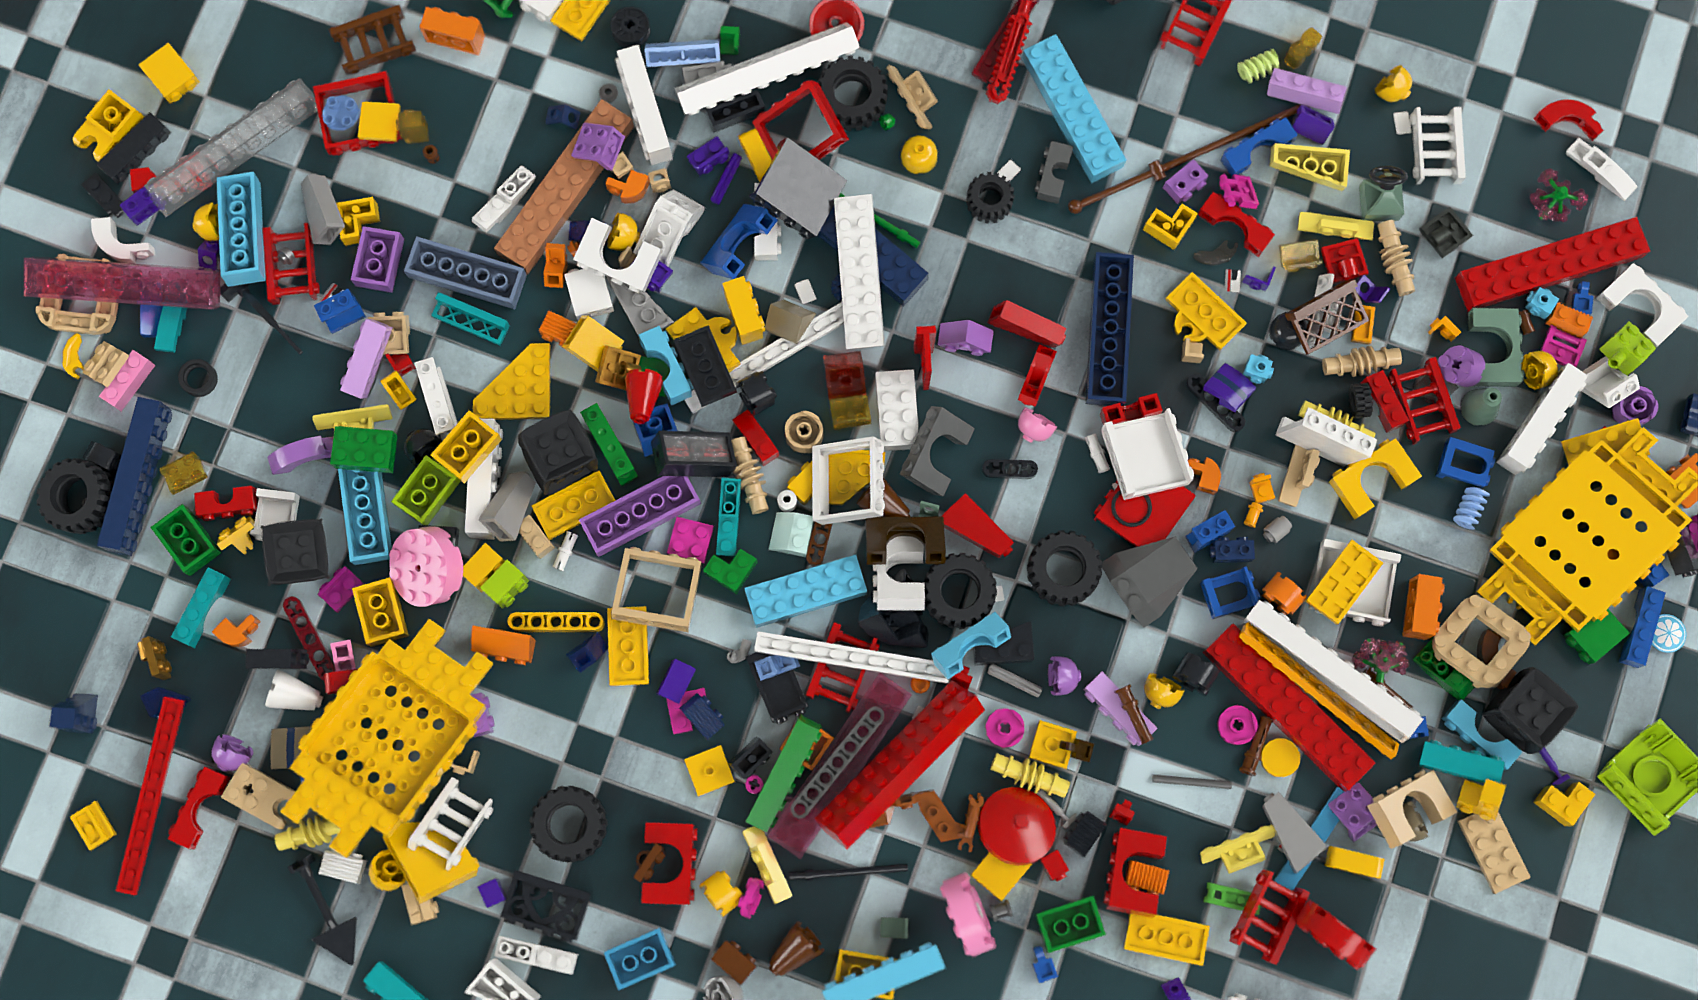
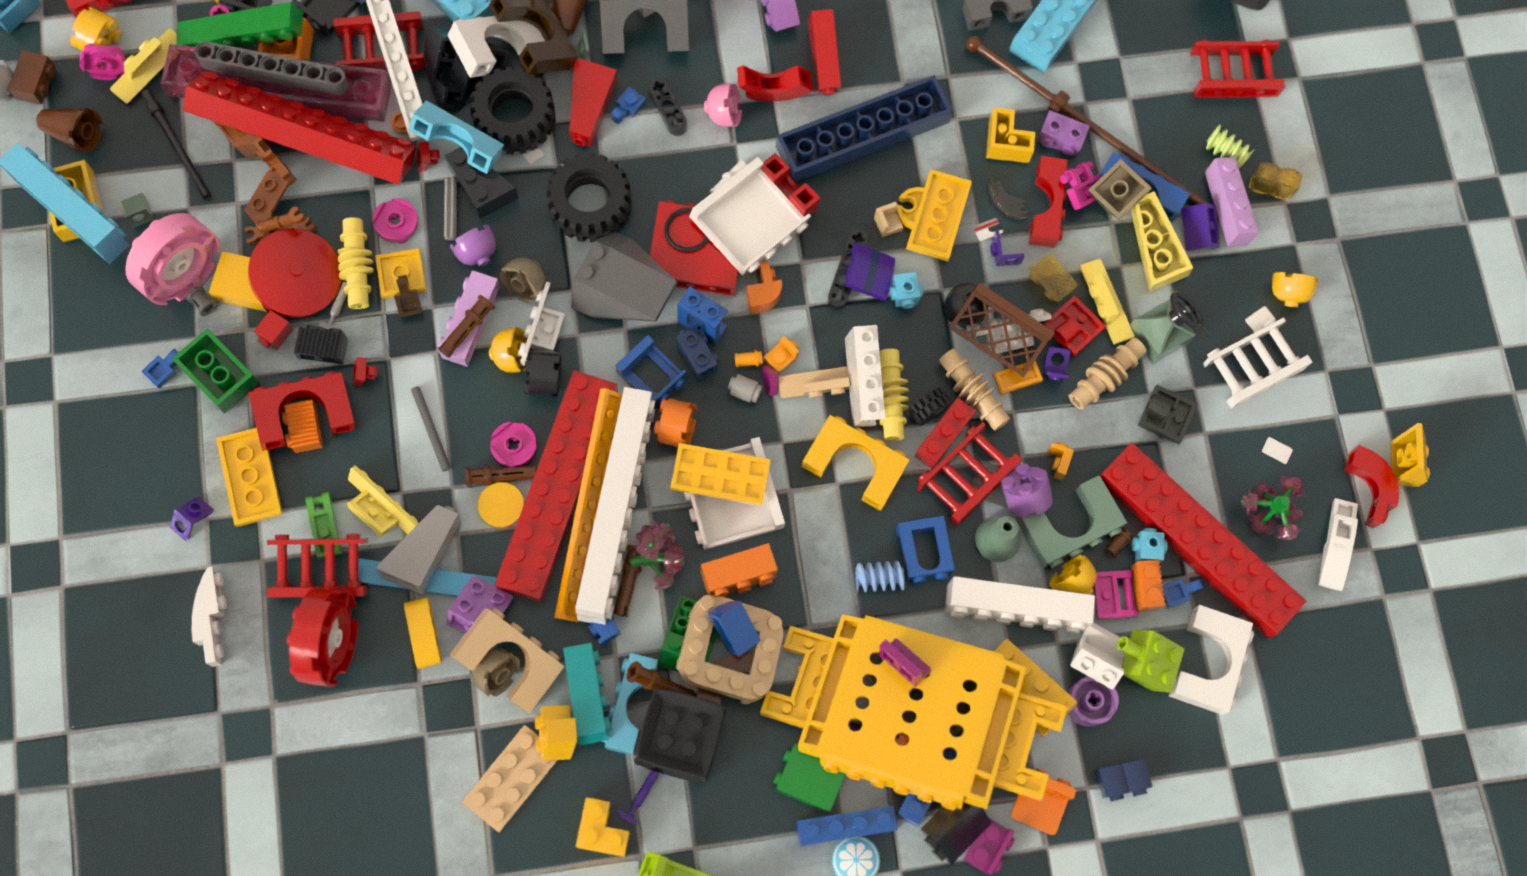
camera: 55 degrees right, 5 degrees down
none -> dark tan cylinder [500,257,546,303]
none -> white bracket [518,282,565,366]
none -> blue plate [611,87,646,124]
none -> reddish brown pin [626,661,694,696]
none -> blue brick [708,601,761,657]
none -> magenta tile [762,366,779,396]
none -> magenta bracket [879,638,931,687]
none -> dark tan slope [1089,159,1152,220]
none -> white sticker [1262,437,1293,464]
none -> yellow slope [1390,423,1430,487]

